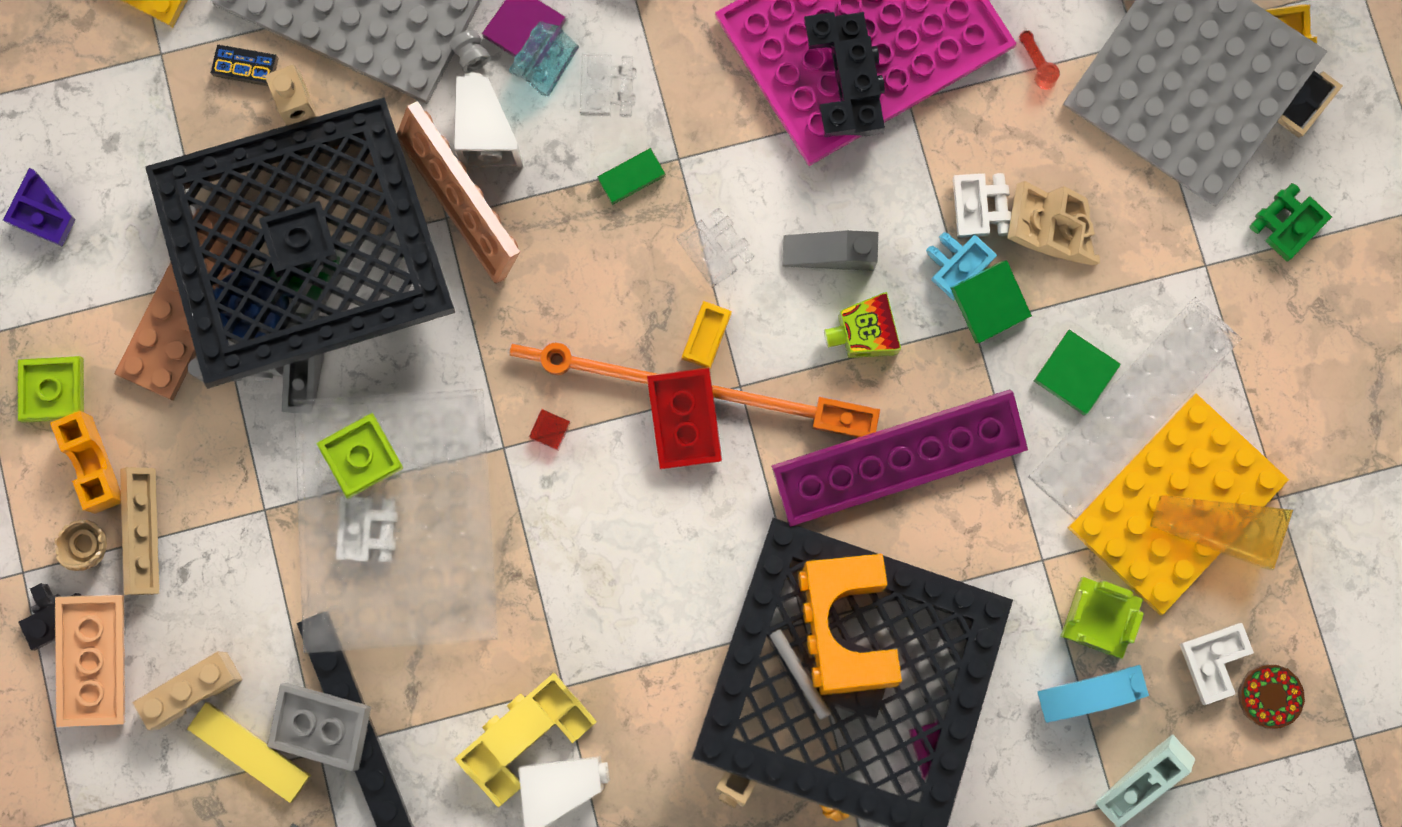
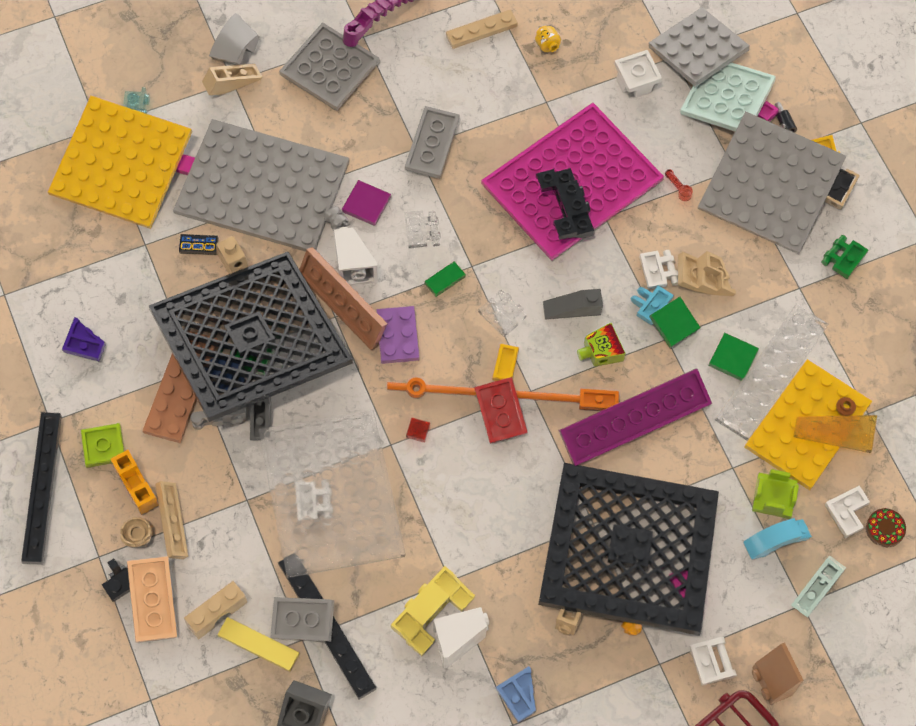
camera: 10 degrees left, 15 degrees down
lime tile [316,412,404,499] -> none
clear light blue bracket [509,22,579,97] -> none
light grey bar [770,629,831,720] -> none
light orange arch [799,554,902,695] -> none
none -> medium lavender plate [376,306,419,364]
none -> dark orange plate [836,397,856,416]

